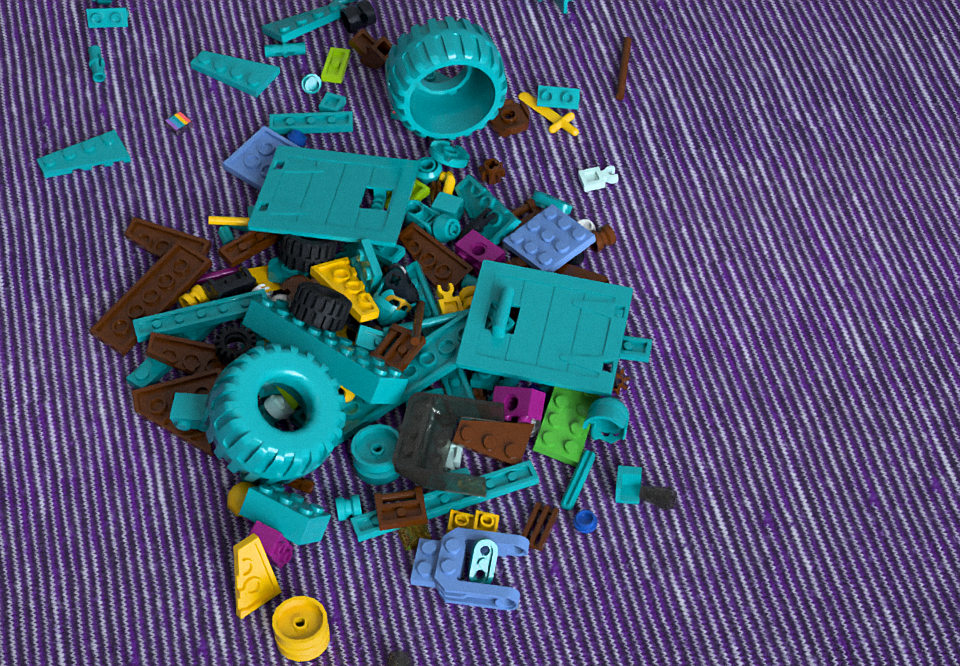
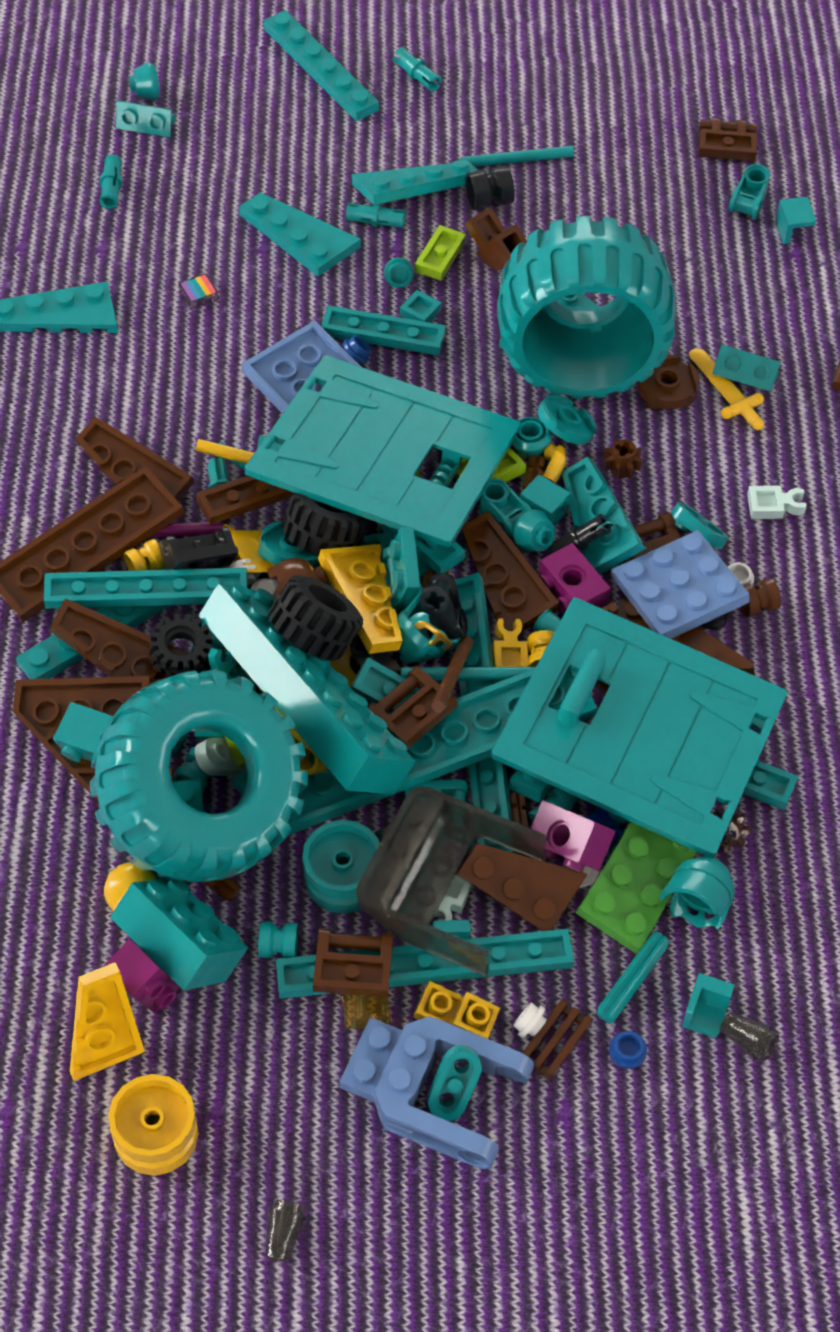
camera: 10 degrees right, 5 degrees up
none -> white plate [513,1002,547,1038]

